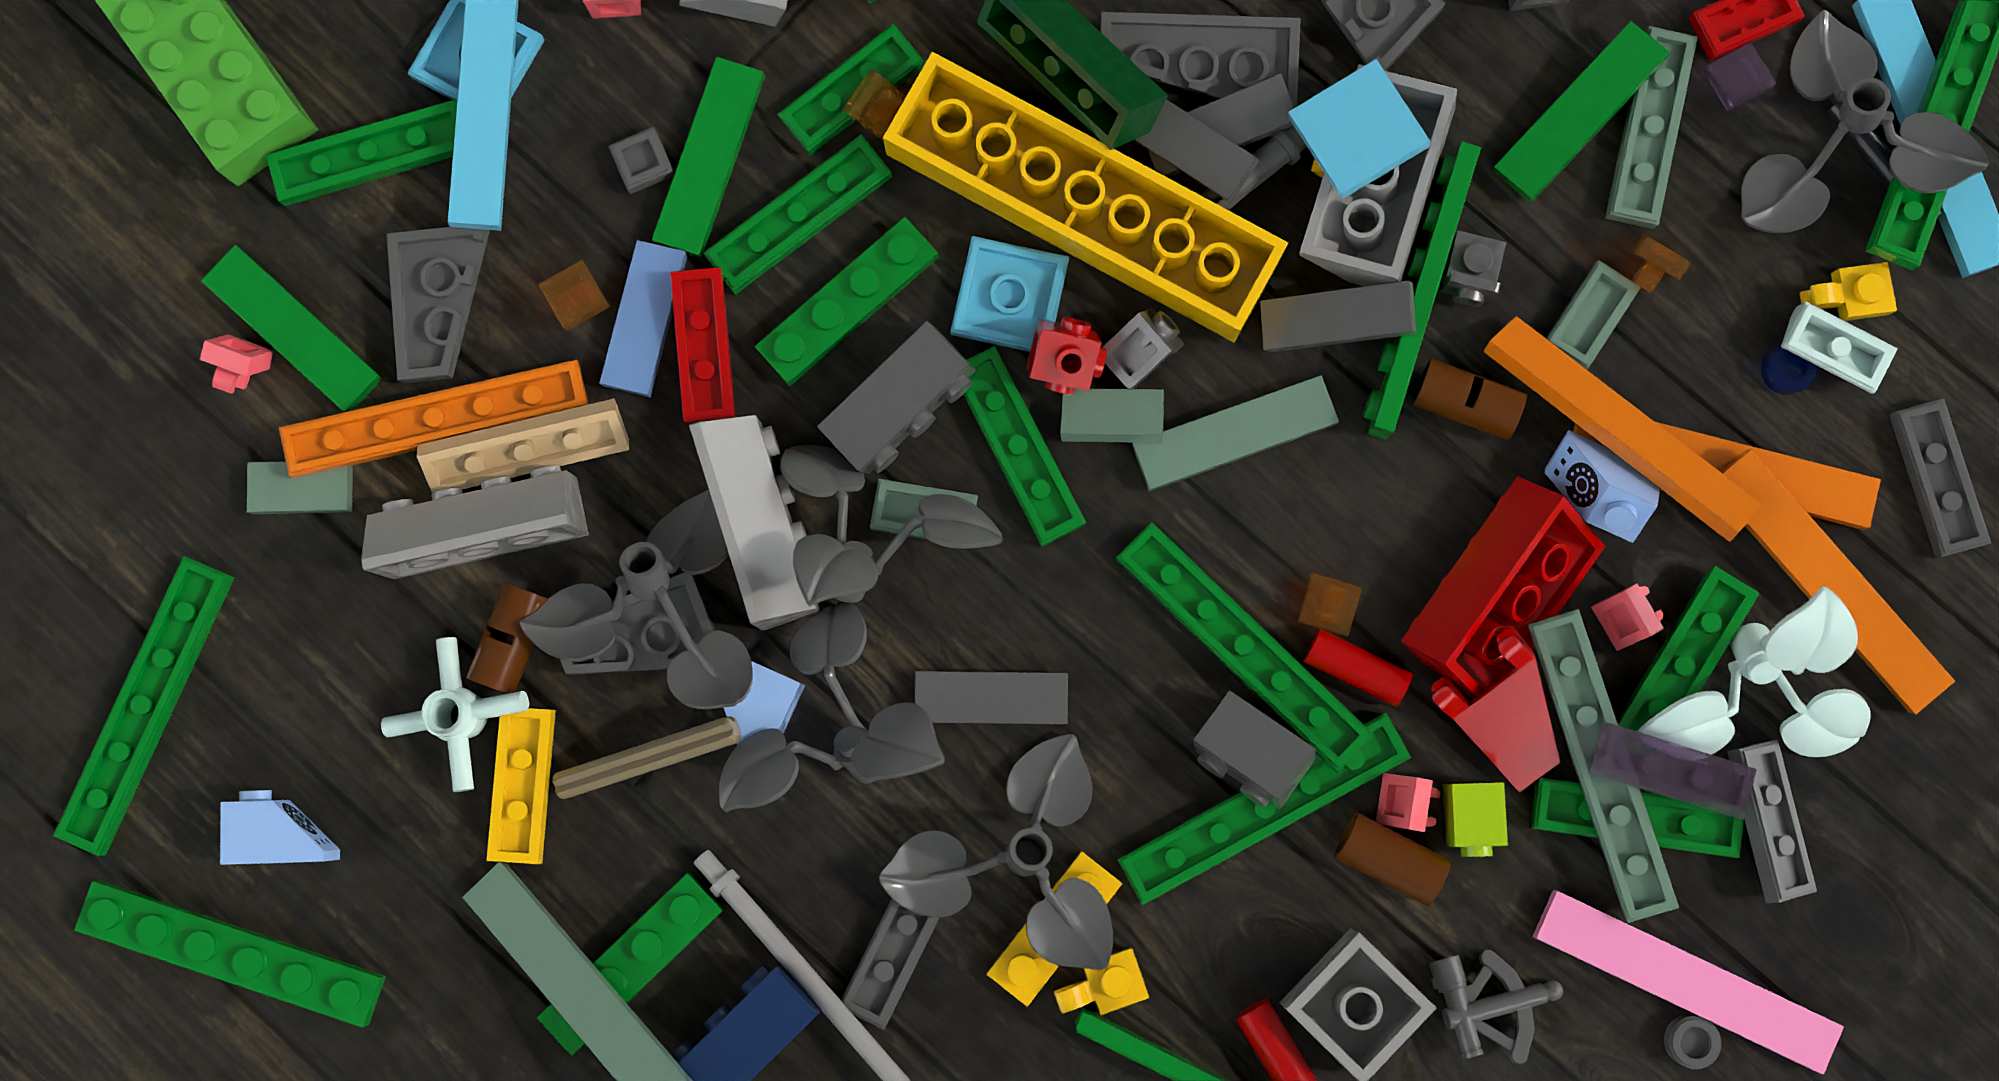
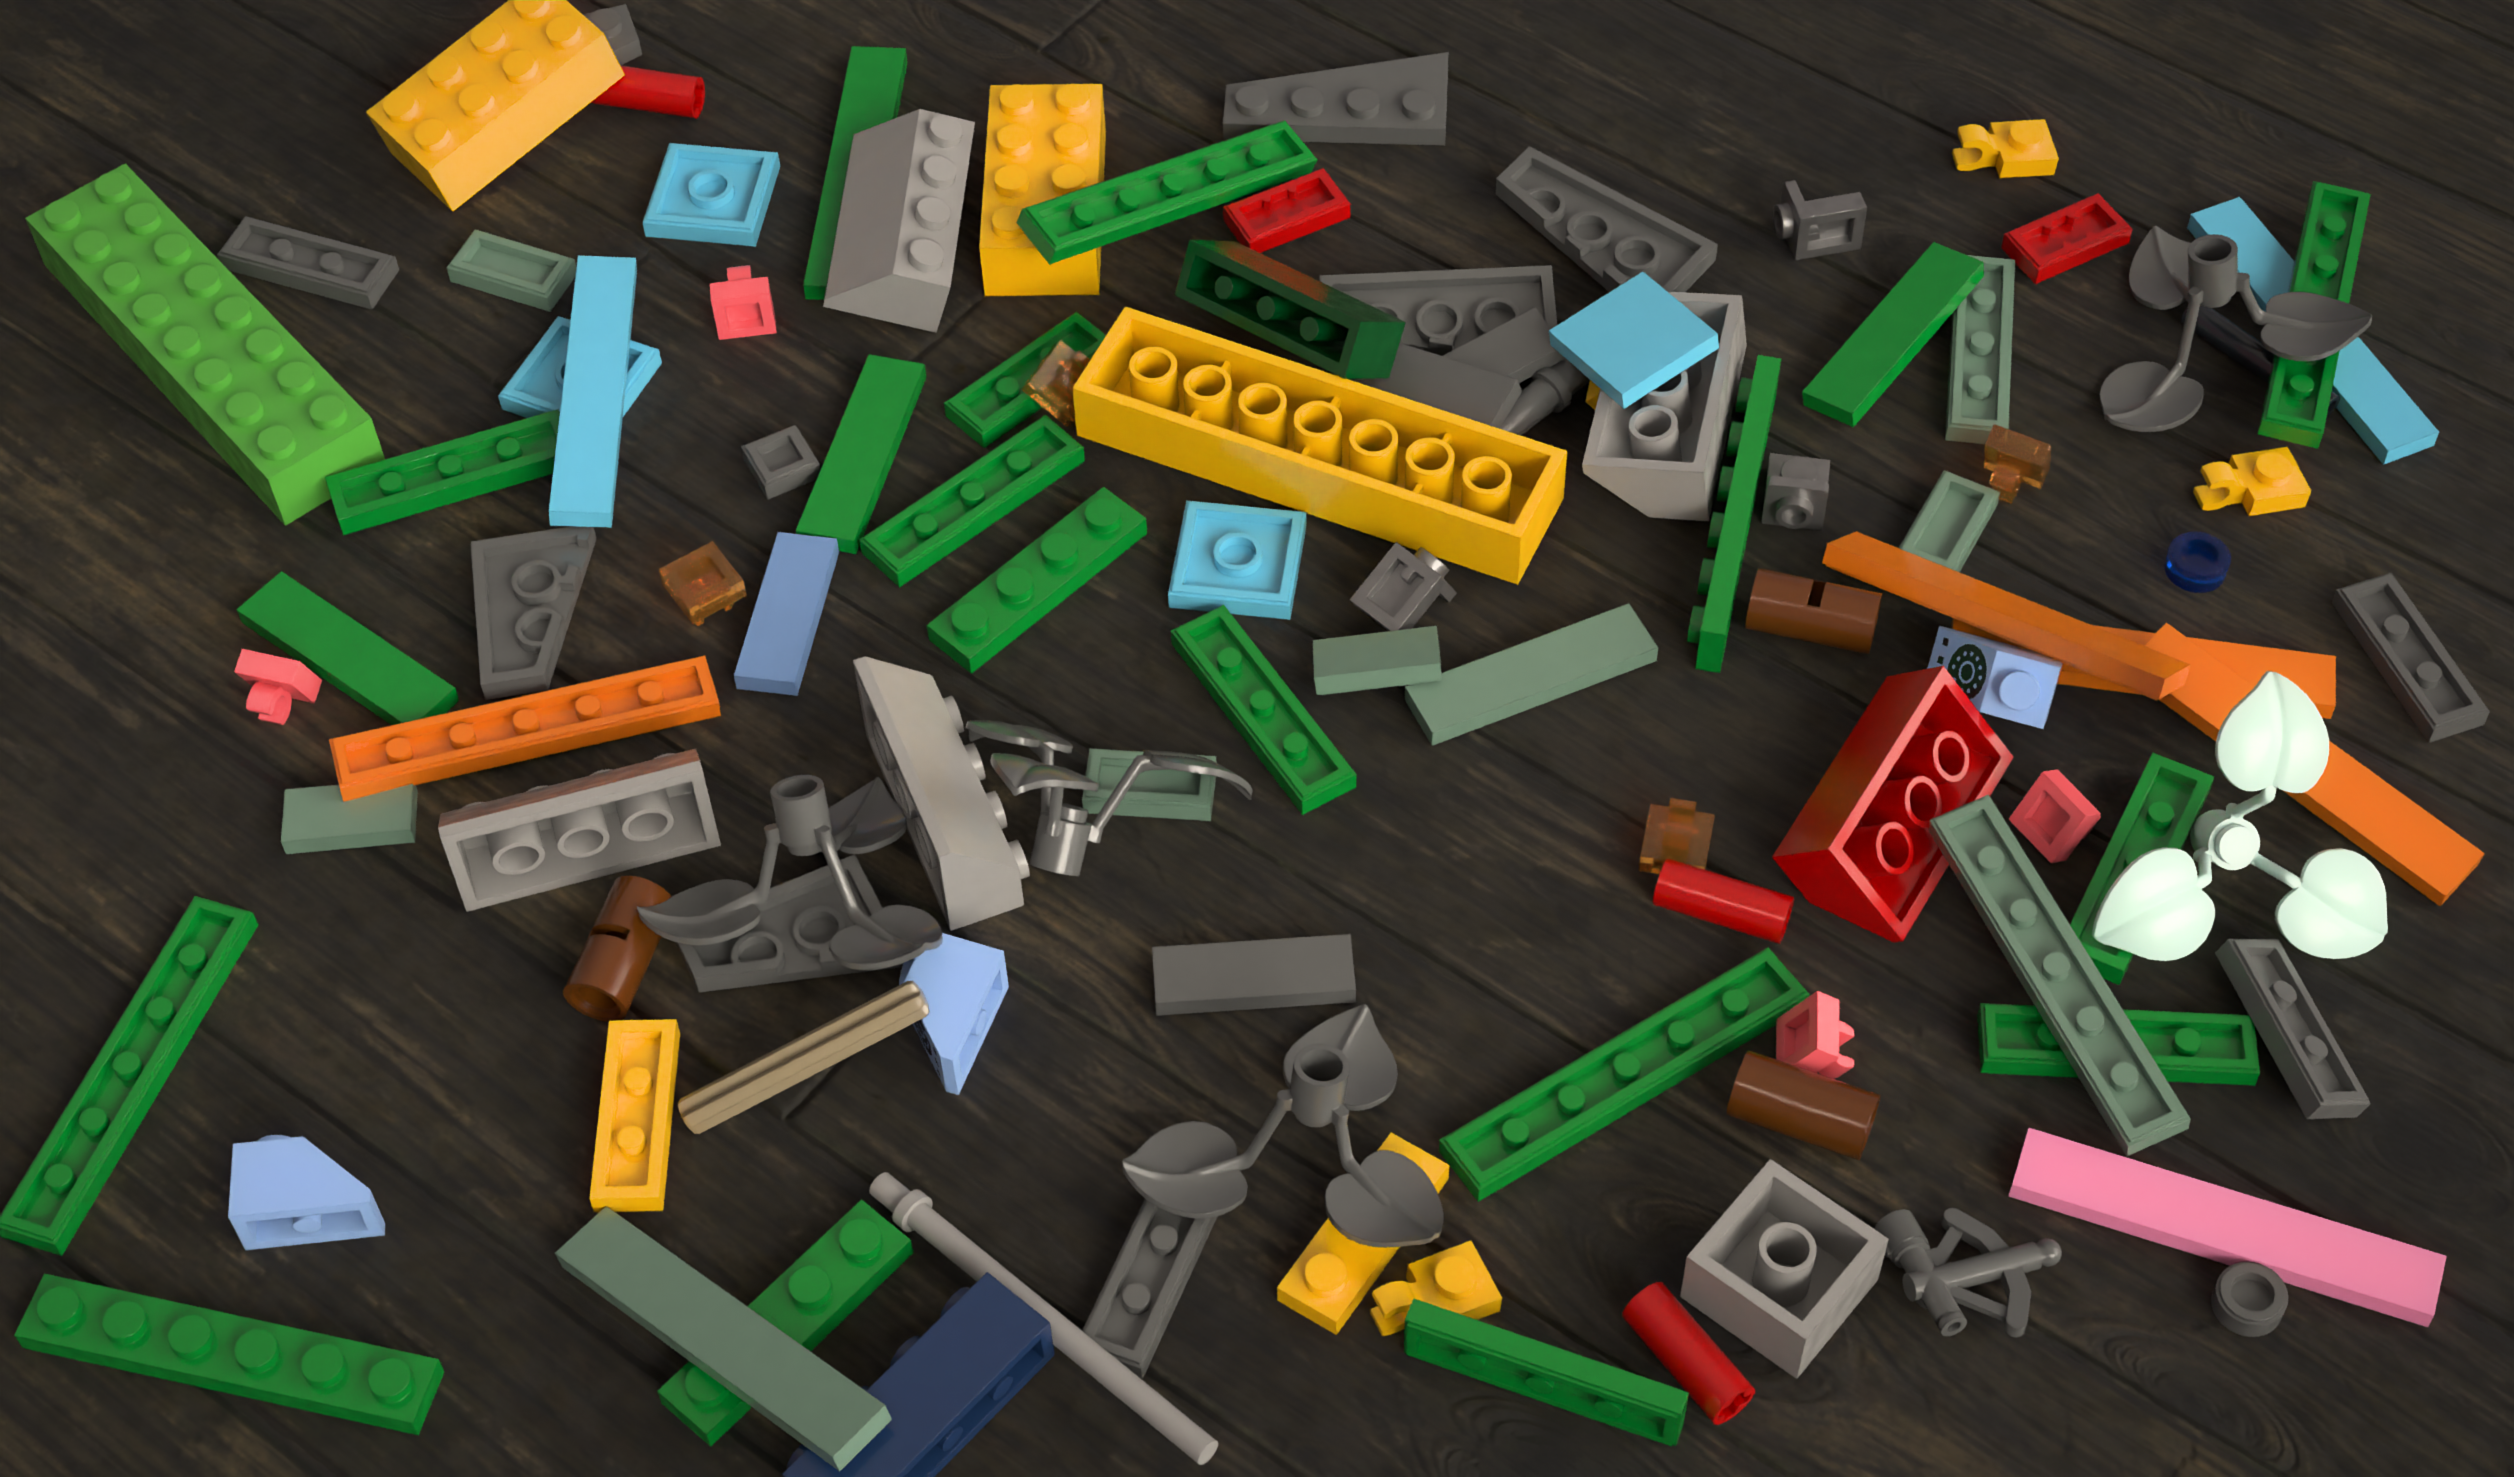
camera: 10 degrees left, 30 degrees down
light aqua bar [381,637,529,792] -> none
tan plate [417,398,629,493] -> none
red plate [670,268,736,424] -> none
dark grey plant [719,601,945,812] -> none
dark grey brick [817,321,976,474] -> none
red brick [1026,317,1107,394] -> none
green tile [1116,522,1374,773] -> none
dark grey brick [1194,690,1316,810] -> none
dark grey tile [1260,281,1417,353] -> none
flag [1431,627,1560,792] -> none
lime brick [1442,783,1508,857] -> none
clear purple tile [1590,723,1757,819] -> none
clear purple tile [1703,42,1777,113] -> none
light aqua slope [1781,302,1898,394] -> none

